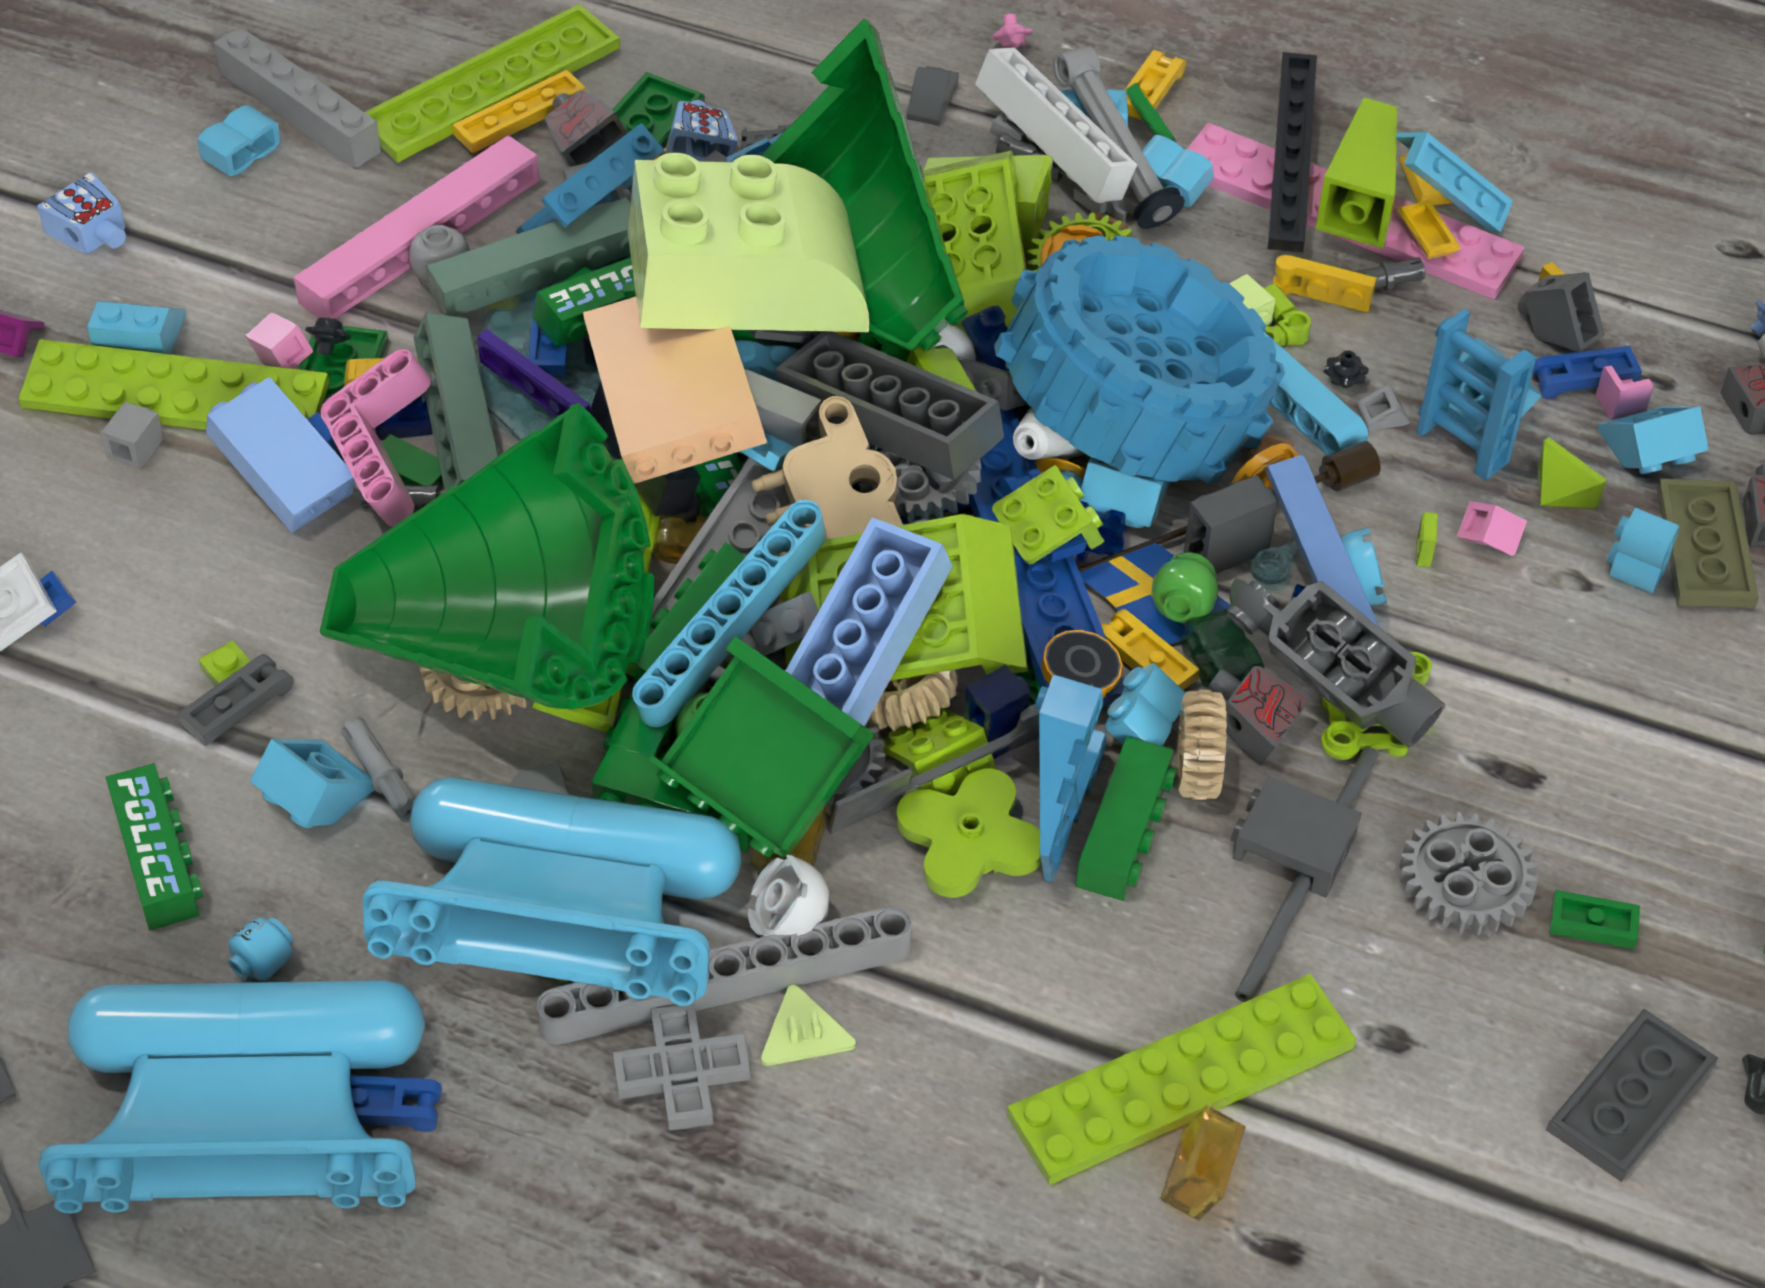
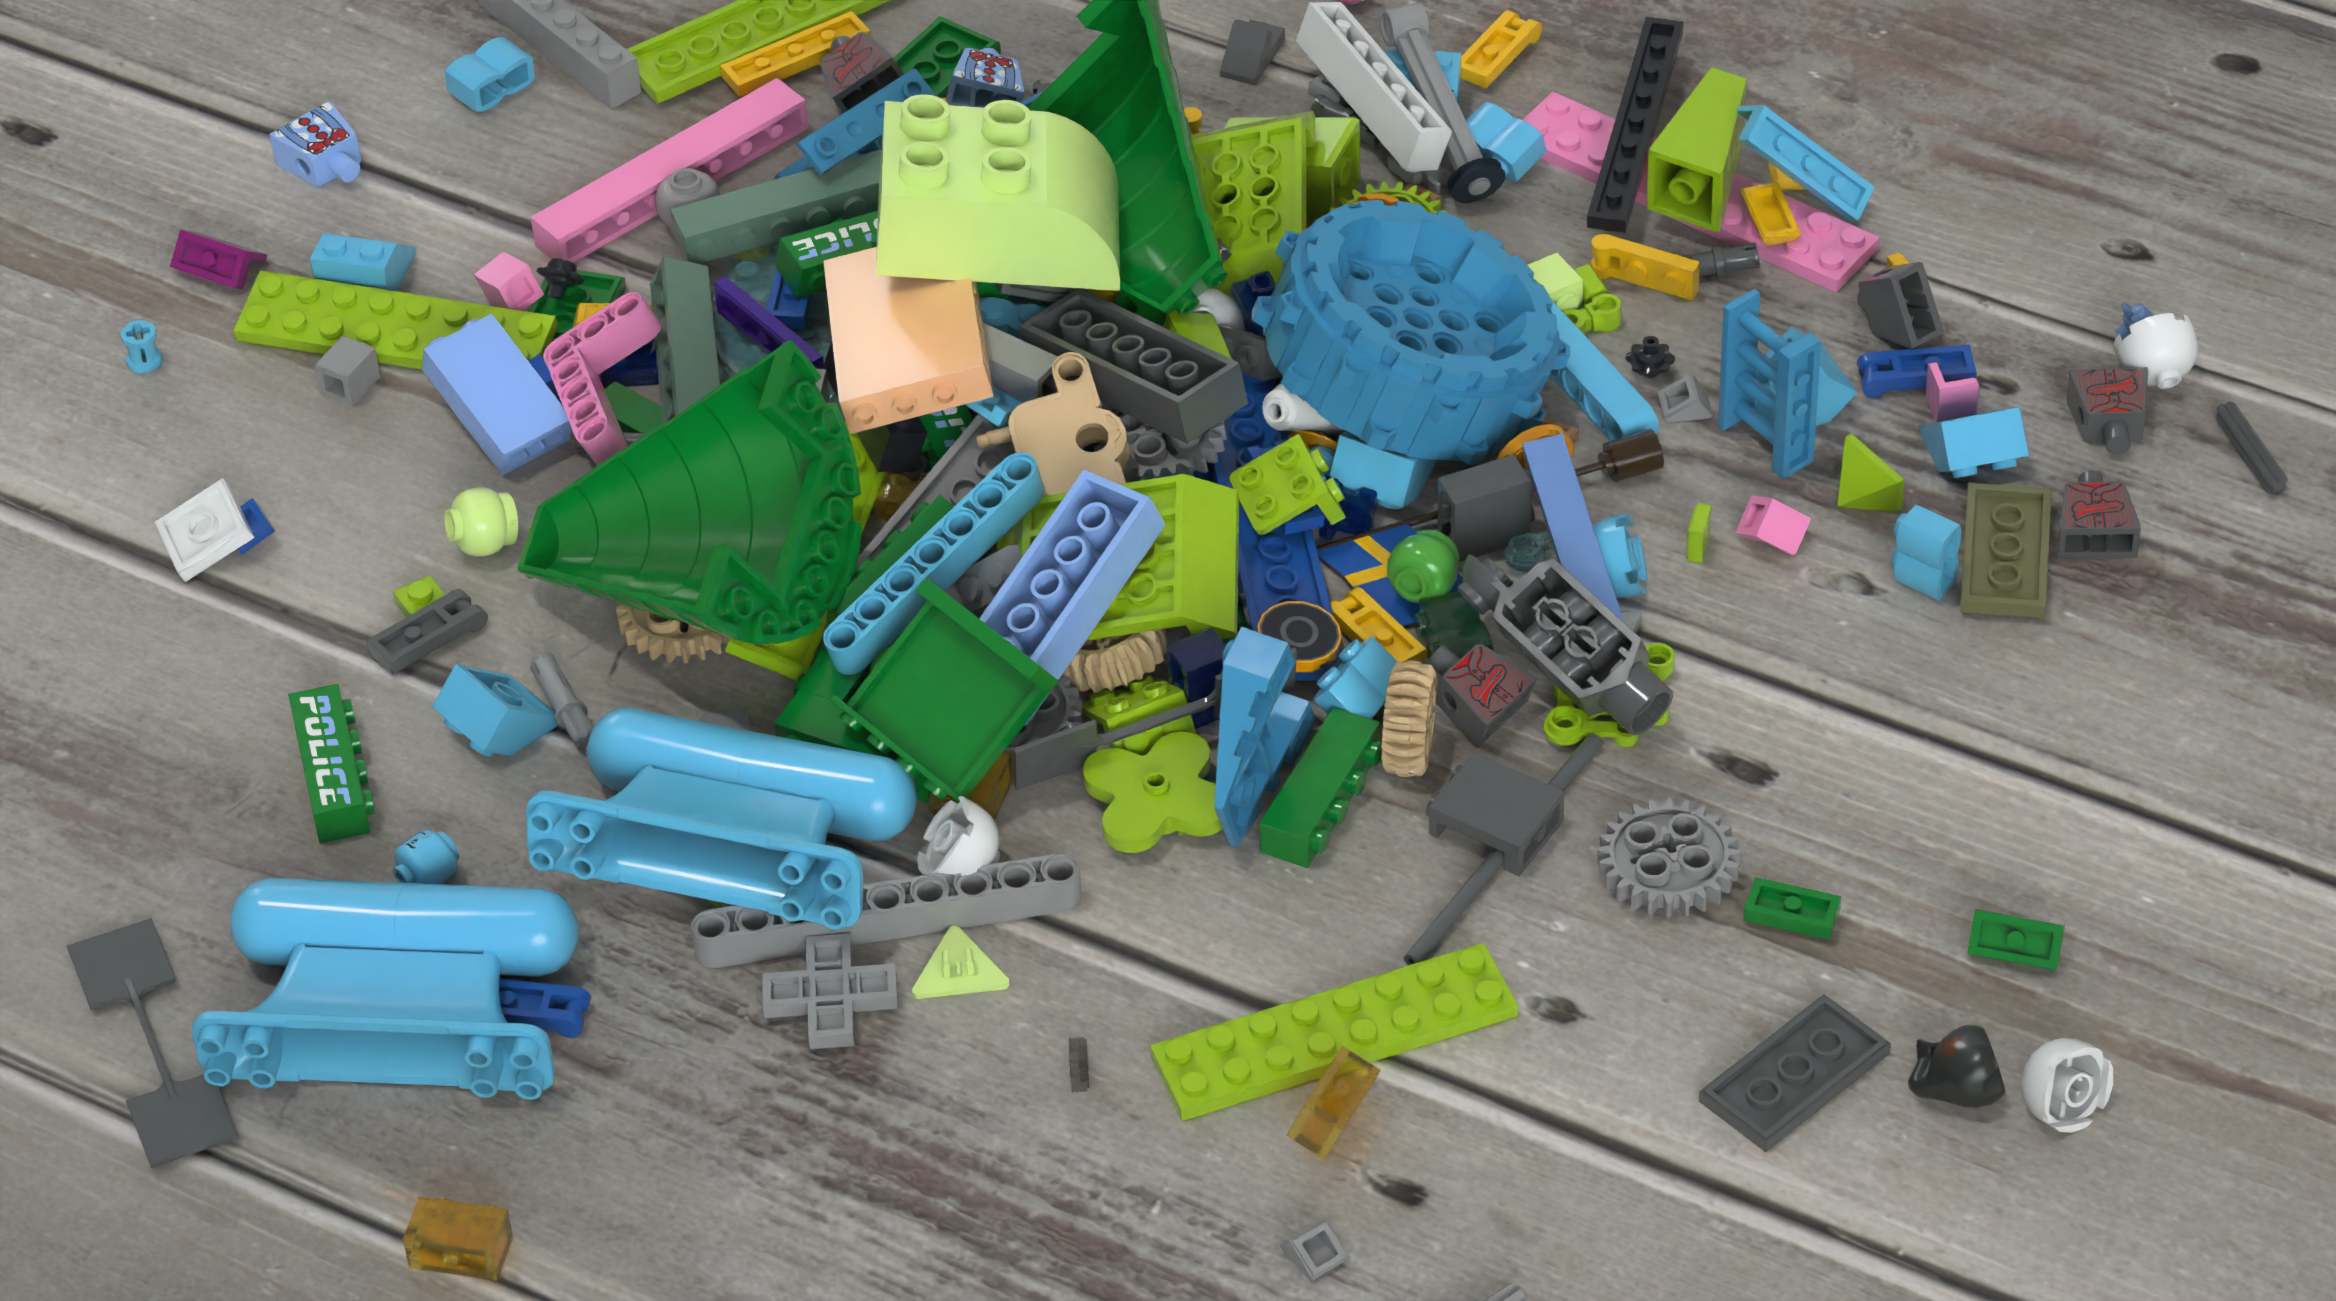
camera: 10 degrees right, 5 degrees down
green tile [1126,82,1176,143] -> none
none -> yellowish green piece [444,487,518,557]
none -> clear smoke tile [1069,1037,1089,1092]

